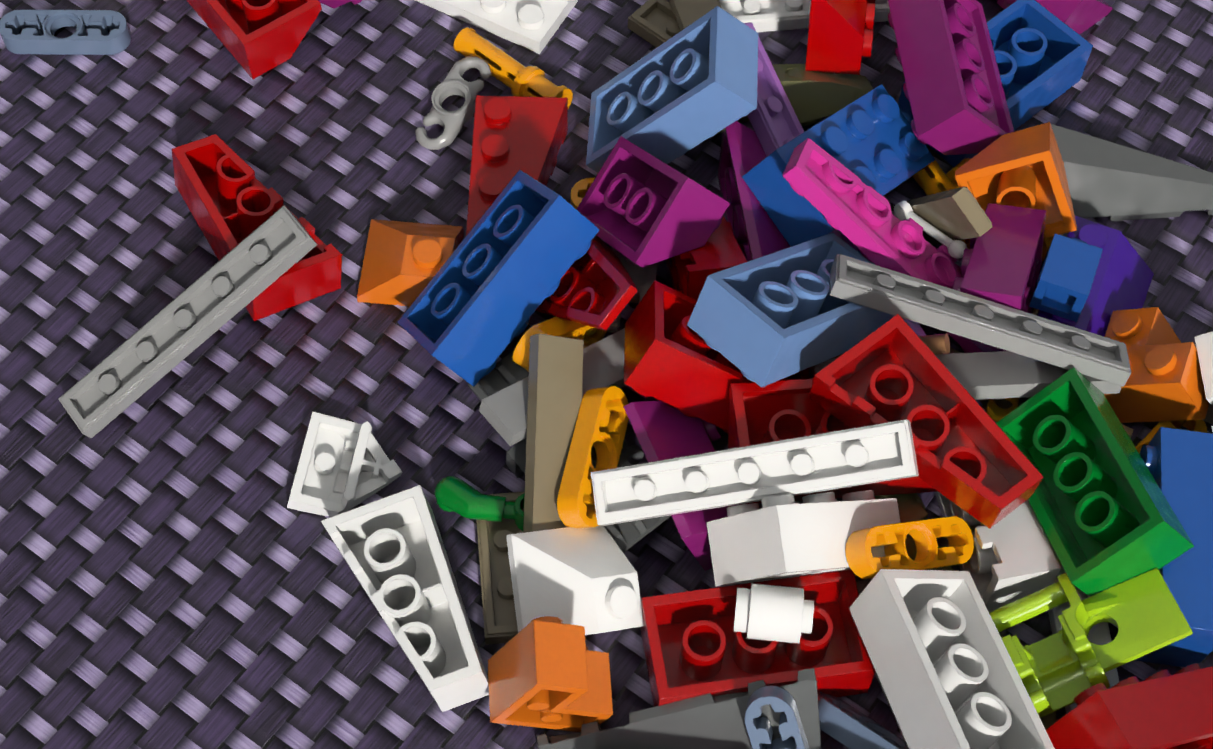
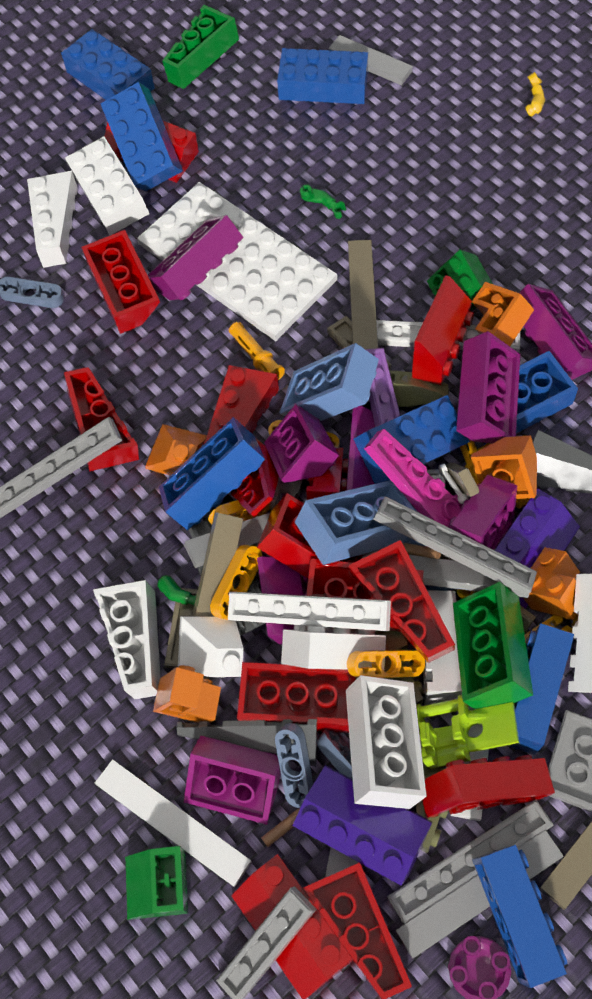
camera: 20 degrees right, 5 degrees up
white slope [287,412,402,517] -> none
light grey piece [415,56,491,150] -> none
white brick [733,583,814,644] -> none
blue brick [1029,233,1103,322] -> none

